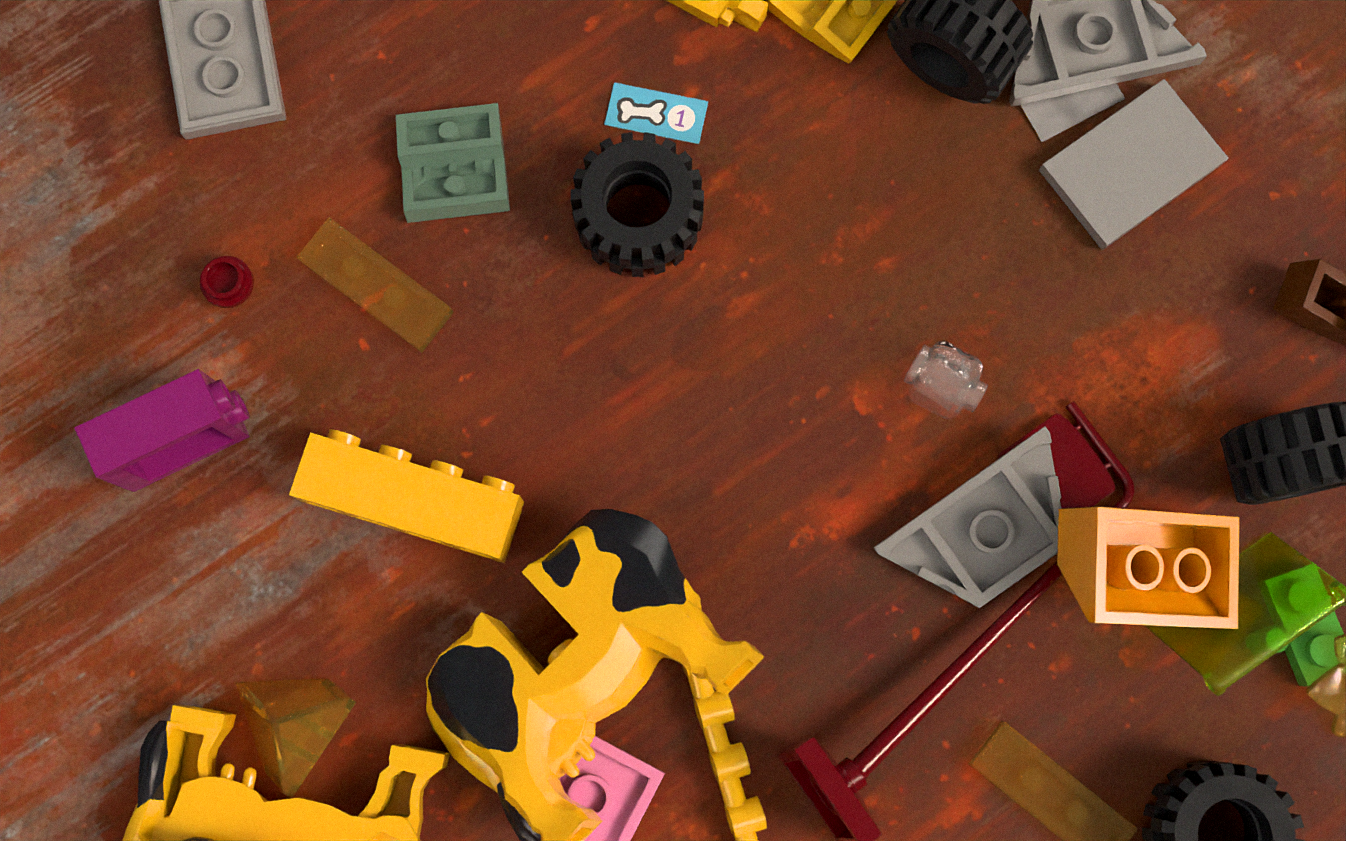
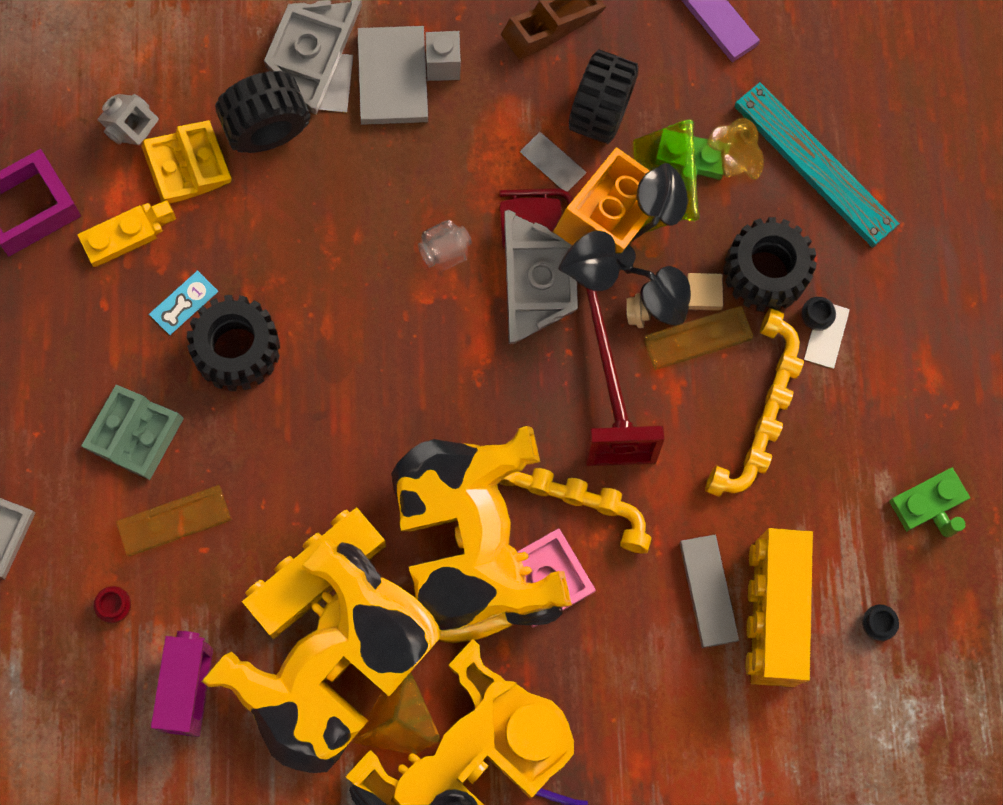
camera: 65 degrees left, 5 degrees down
none -> yellow animal [202,539,440,773]
none -> light grey brick [426,31,461,81]
none -> flat silver sticker [520,132,587,192]
none -> black plant [558,163,691,326]
none -> tan plate [627,293,651,328]
none -> tan tile [687,273,723,310]

